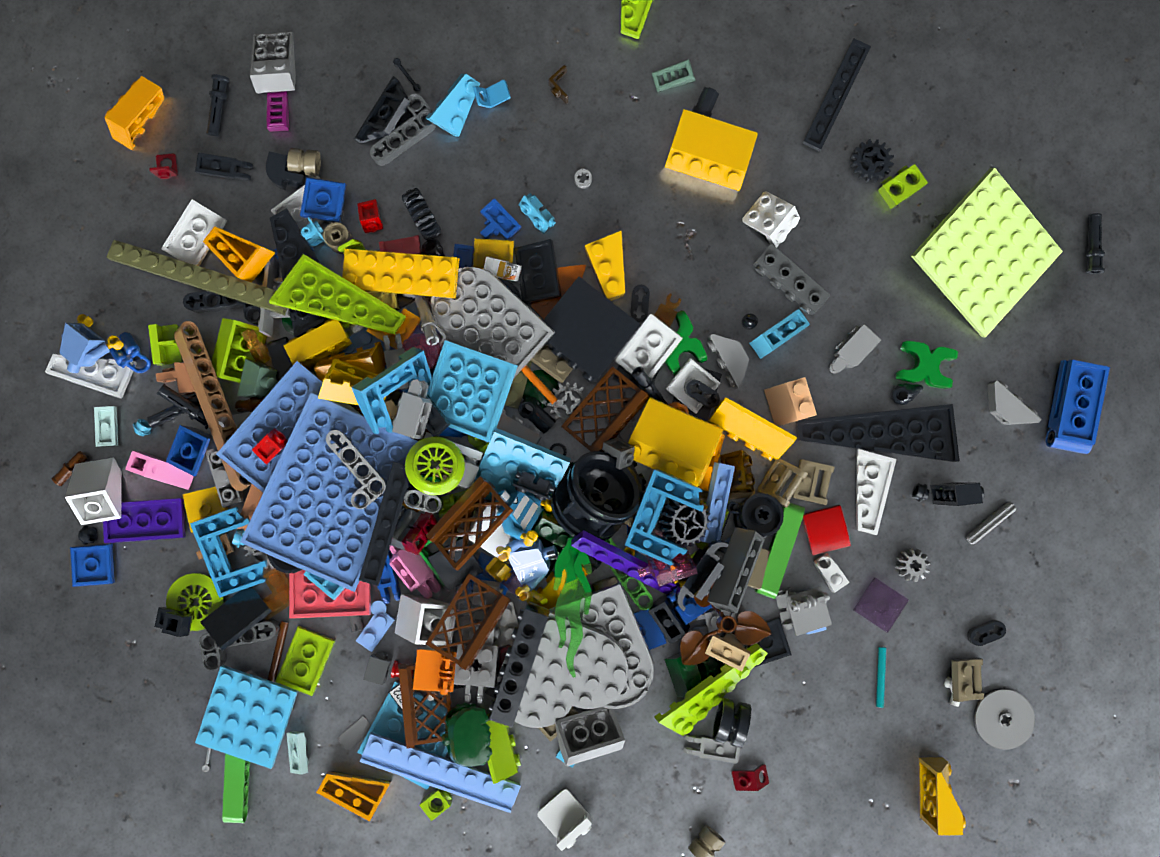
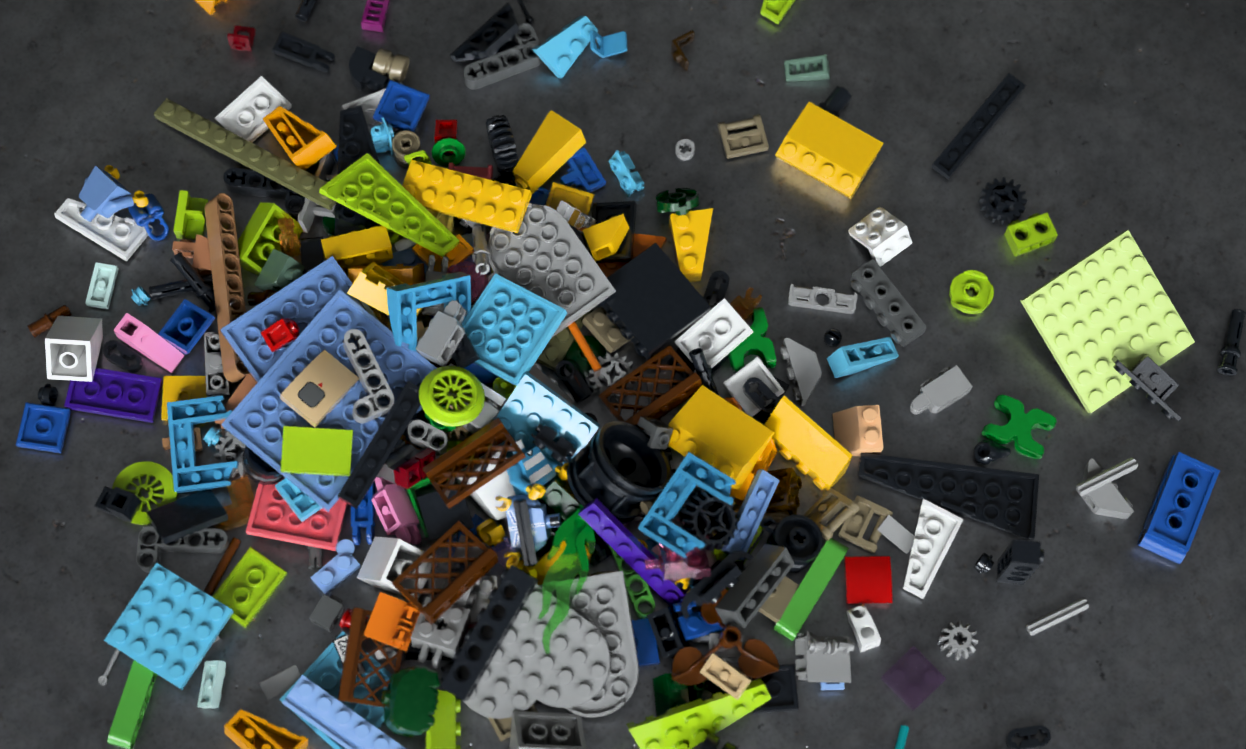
camera: 15 degrees right, 15 degrees down
none -> black beam [103,340,143,373]
none -> tan slope [280,350,359,428]
none -> lime tile [281,426,353,477]
none -> green piece [431,138,466,167]
none -> yellow slope [512,110,586,194]
none -> black axle [513,499,537,567]
none -> yellow slope [583,214,629,262]
none -> dark green plate [656,188,699,215]
none -> dark tan plate [718,114,769,159]
none -> light grey piece [788,284,857,314]
none -> light grey sticker [878,515,914,554]
none -> lime plate [949,270,994,314]
none -> light grey axle [1076,457,1138,496]
none -> black bracket [1112,354,1182,421]

